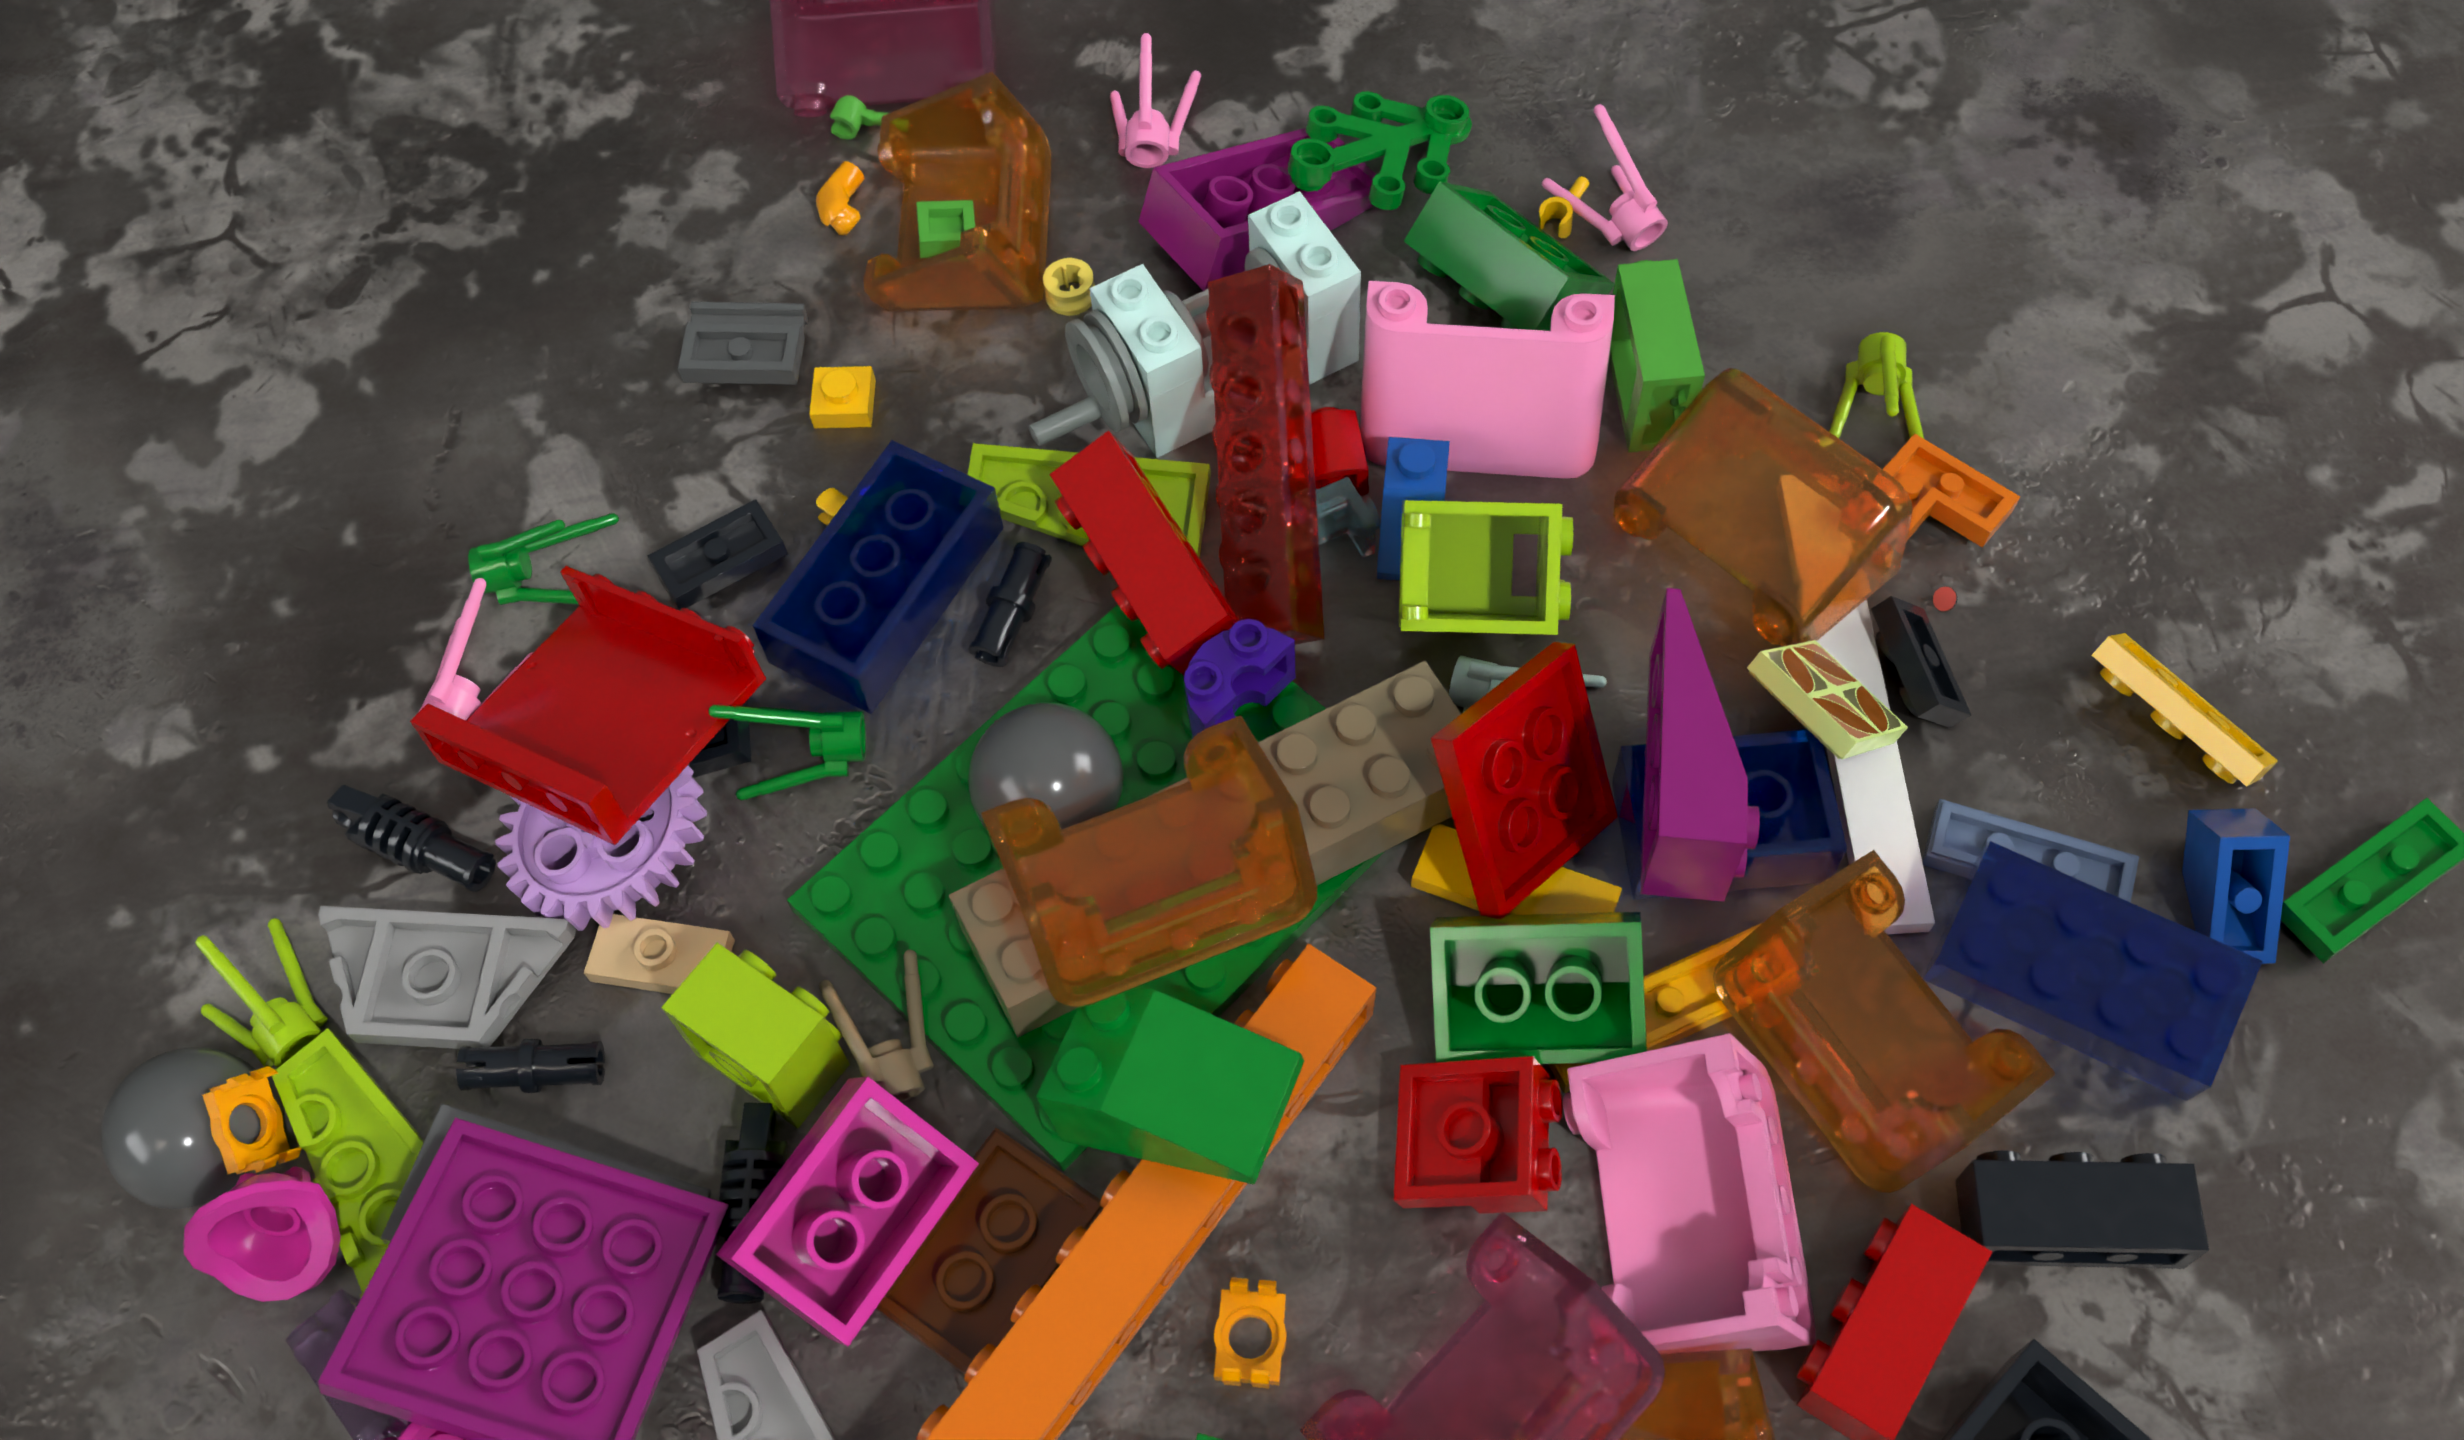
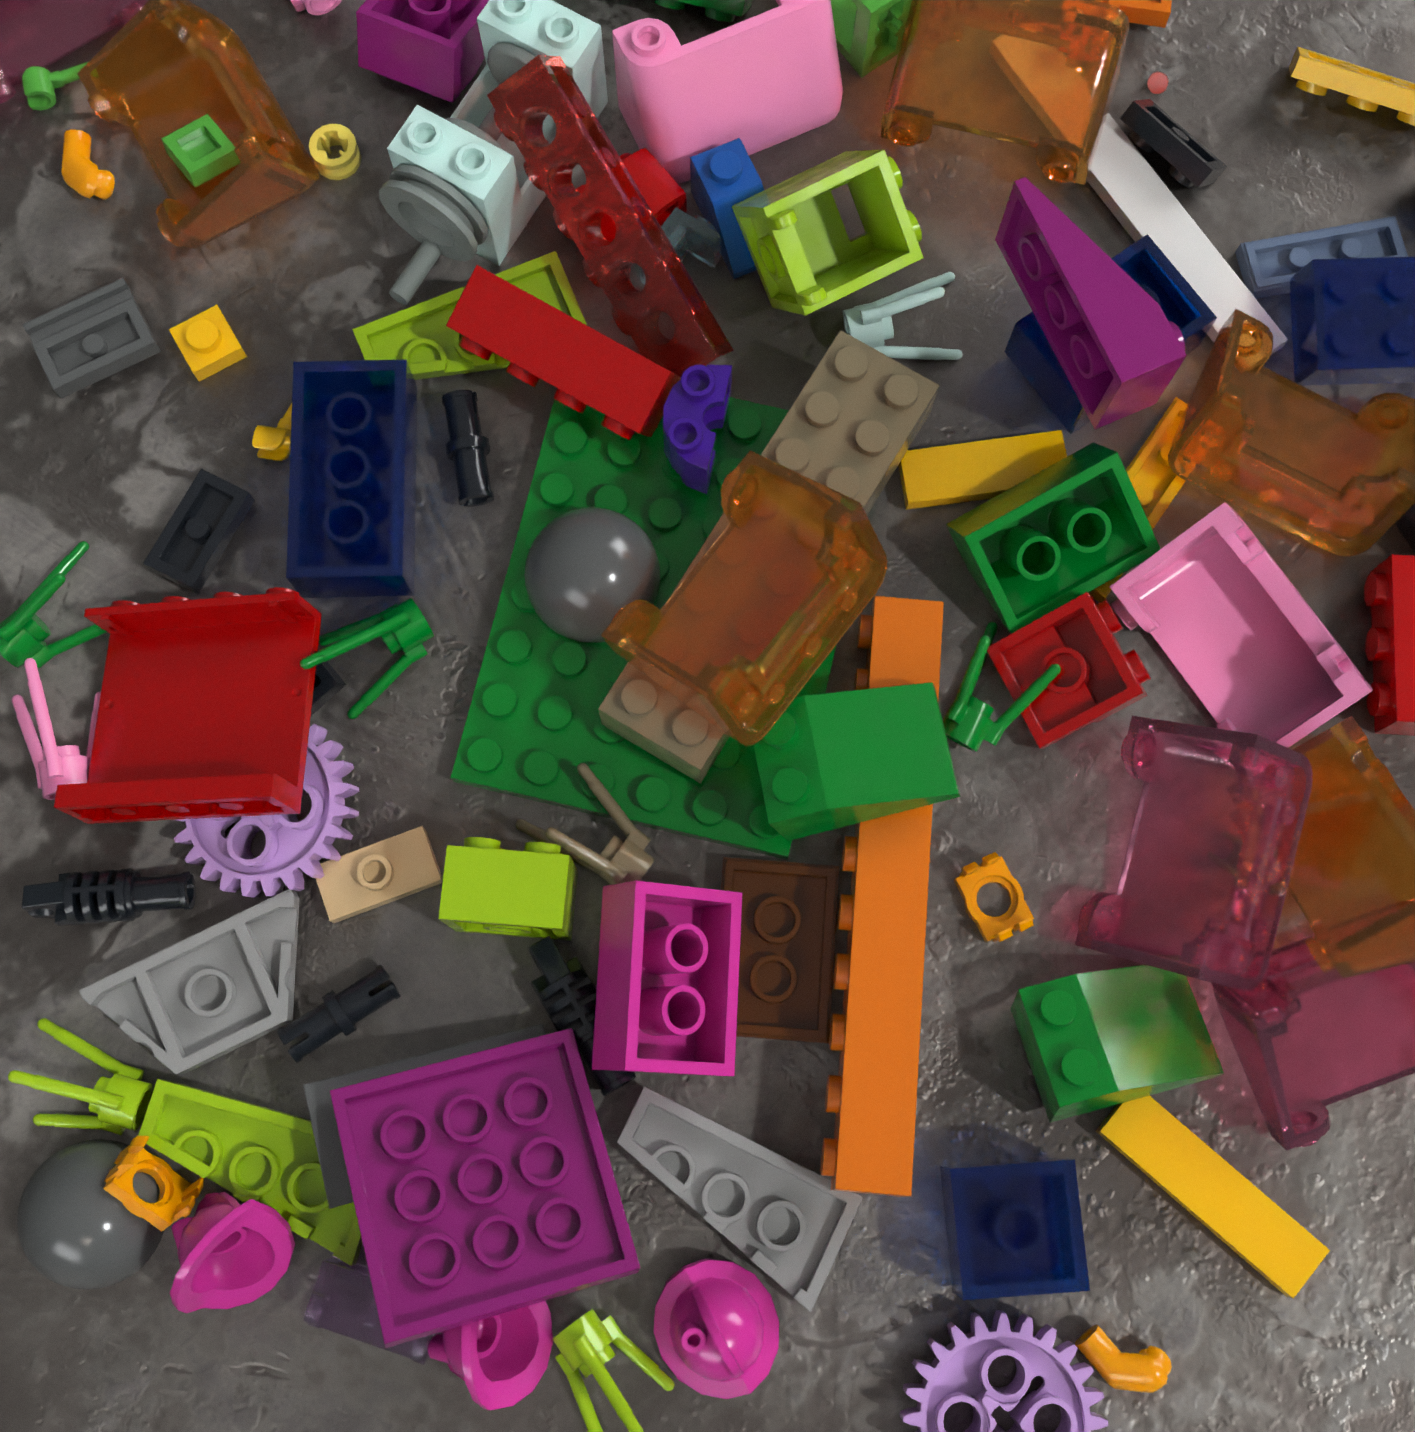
camera: 35 degrees left, 15 degrees up
red plate [1430,642,1618,920] -> none
tile [1747,640,1908,760] -> none
none -> green plant [943,622,1061,753]

